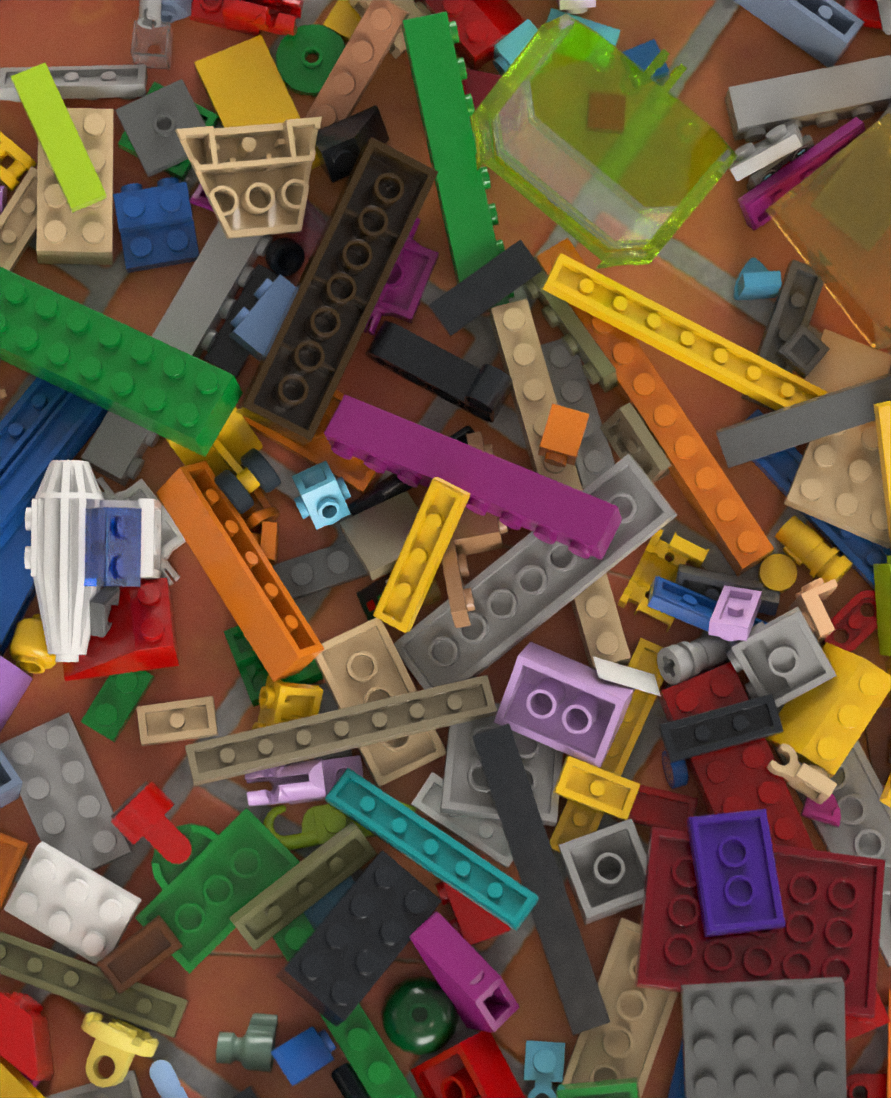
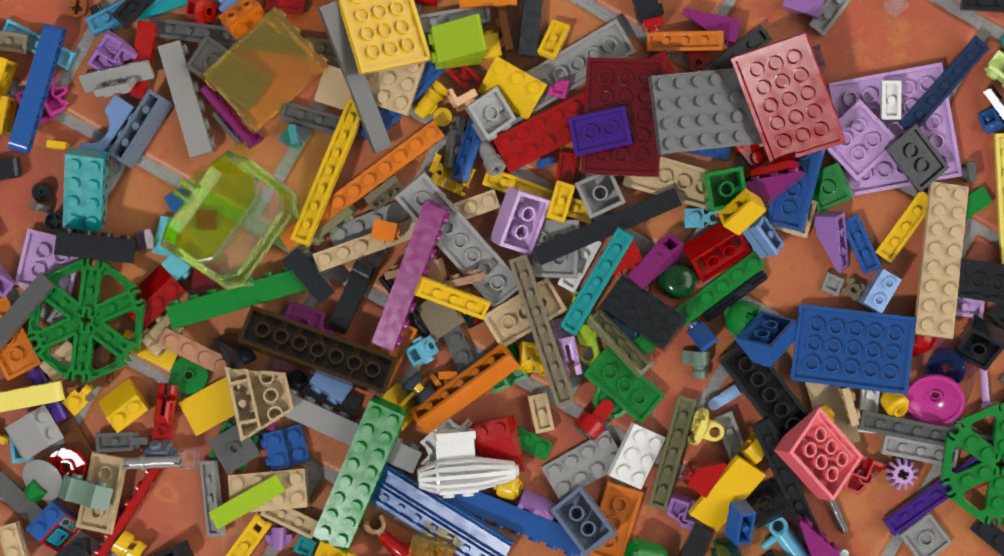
camera: 90 degrees left, 10 degrees up
clear blue brick [84,507,142,587] -> none
dark grey tile [90,584,120,638] -> none
reddish brown tile [96,914,183,995] -> none
white sticker [593,656,661,696] -> none
black plate [659,694,783,764] -> none
lavender plate [708,585,762,641] -> none
light grey plate [730,123,803,182] -> none
tan plate [767,744,837,805] -> none
dark grey tile [775,324,830,378] -> none

